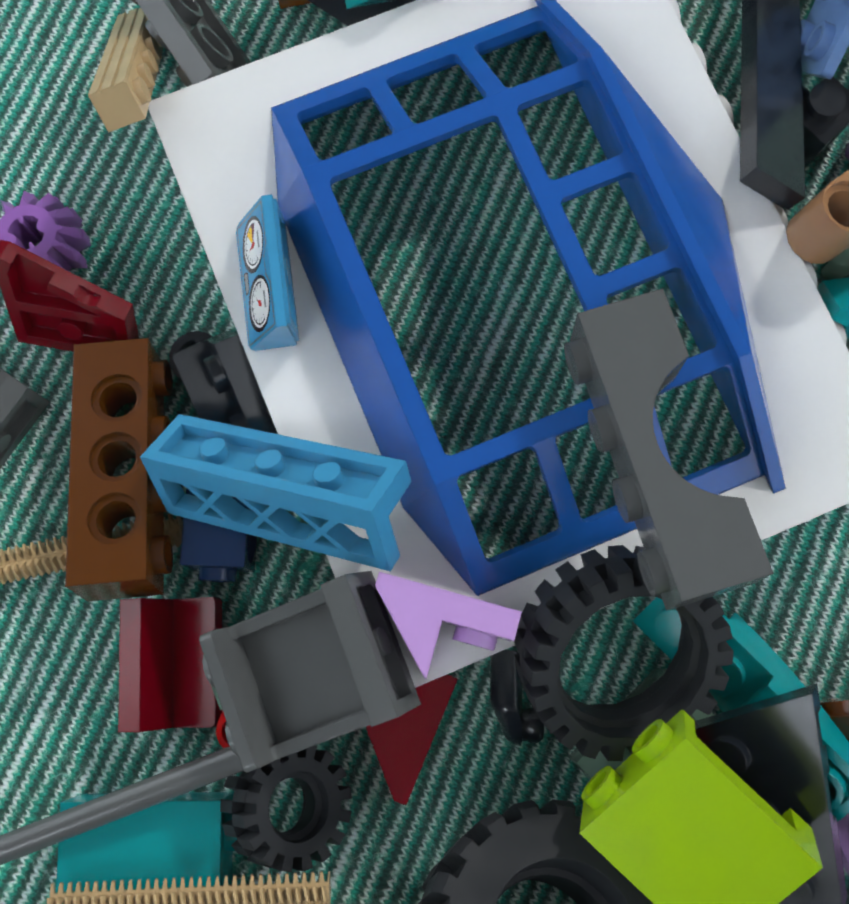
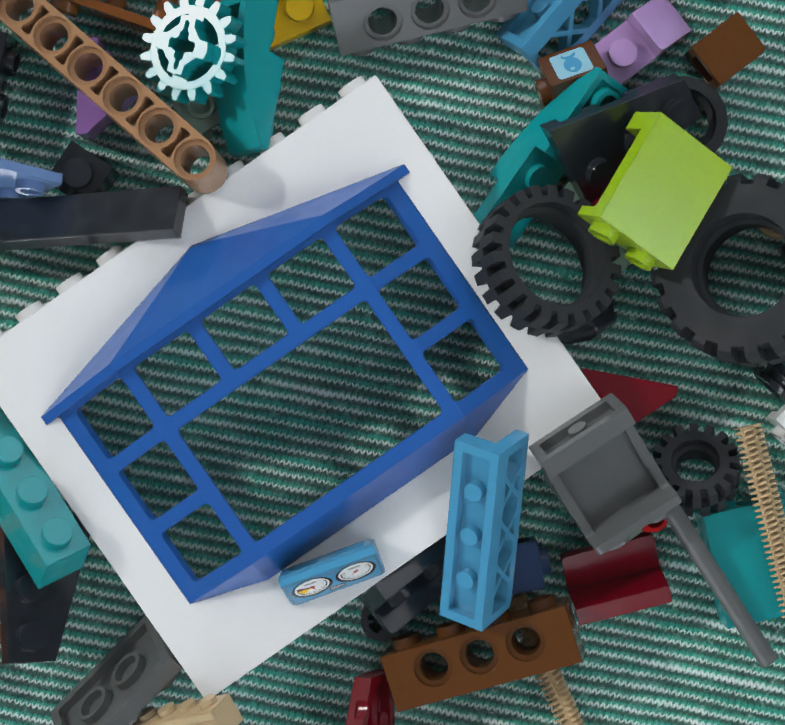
camera: 105 degrees left, 10 degrees up
lavender slope [375,572,522,679] -> none
dark grey arch [564,288,774,611] -> none

